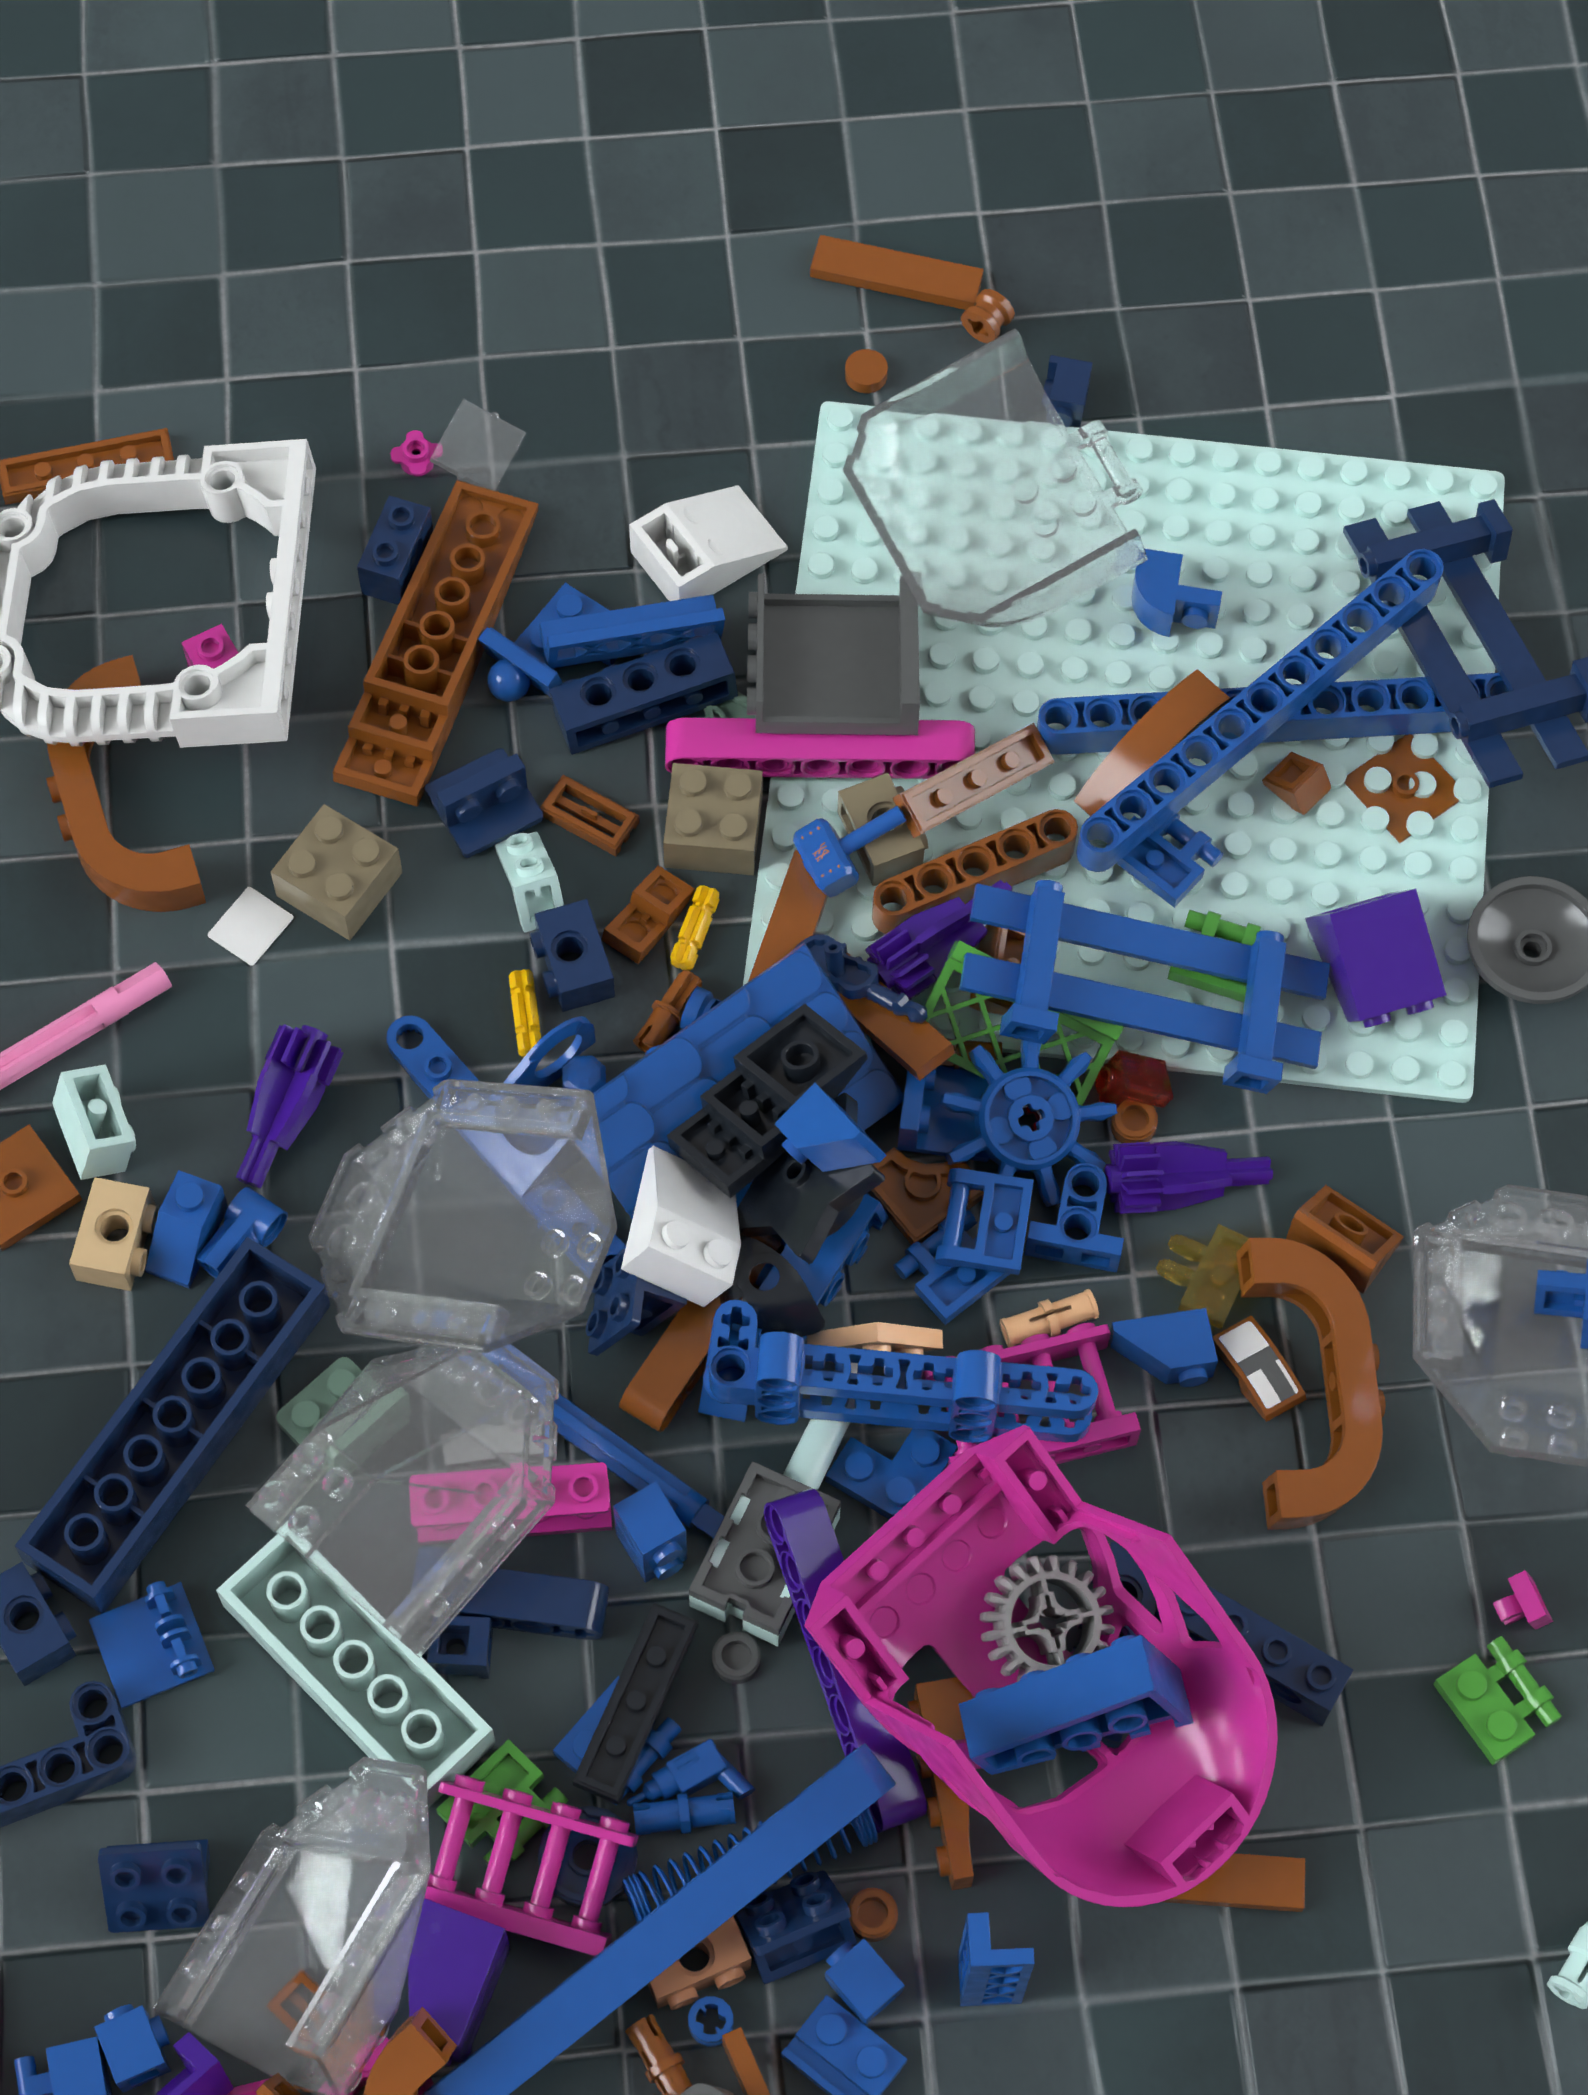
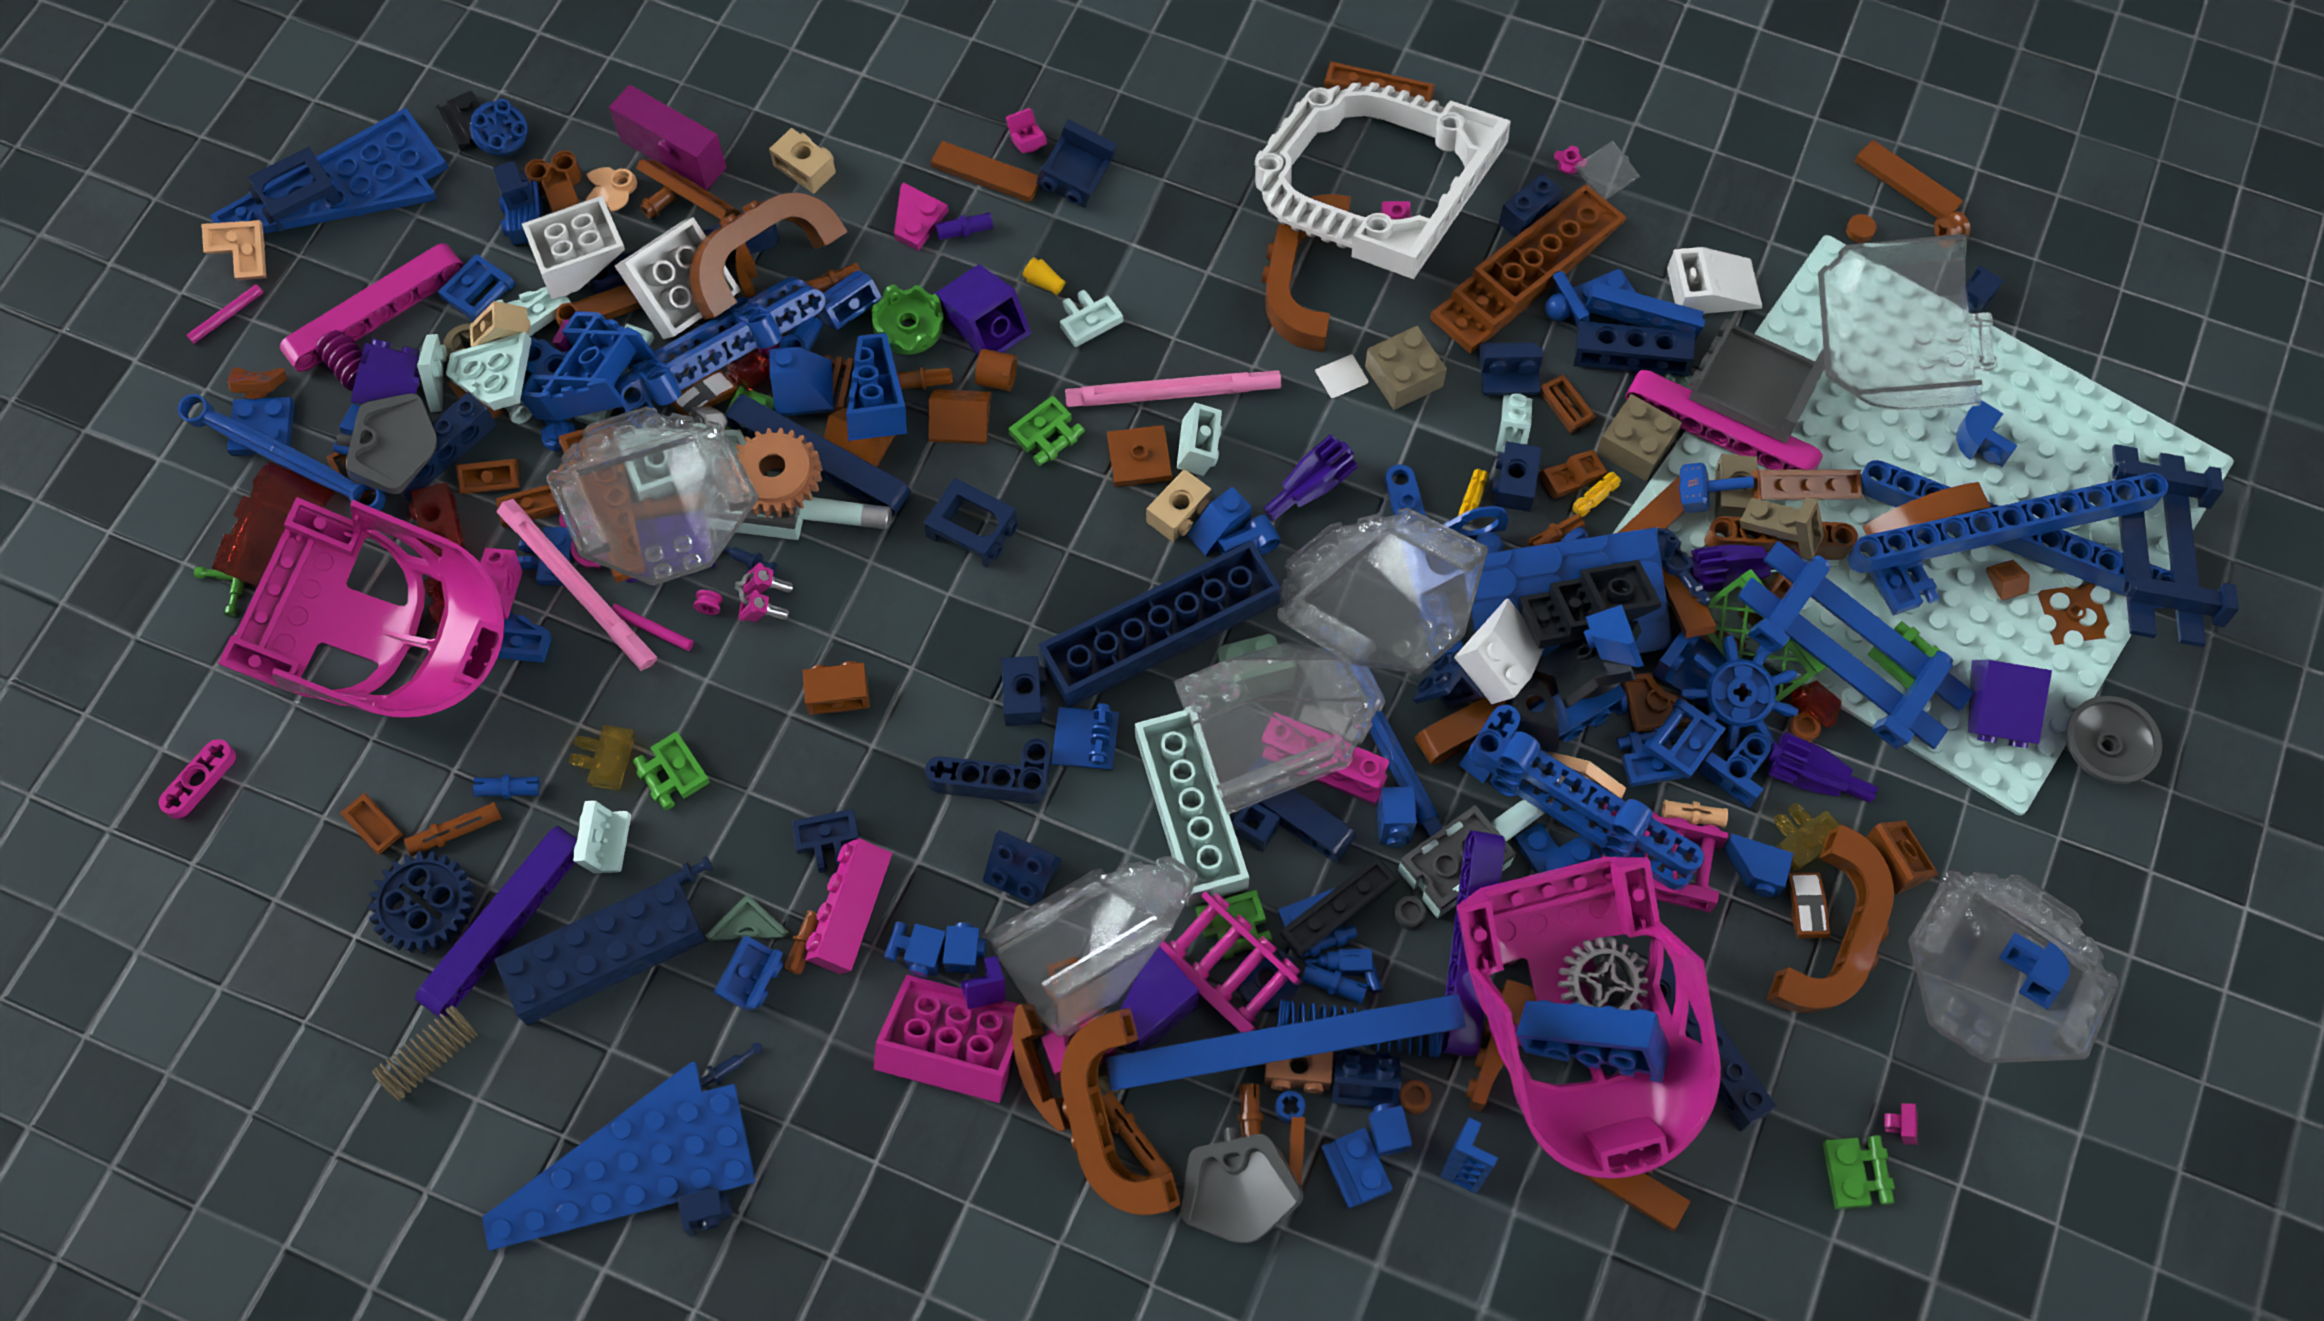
camera: 30 degrees right, 0 degrees up
none -> dark tan bracket [1740,497,1824,559]

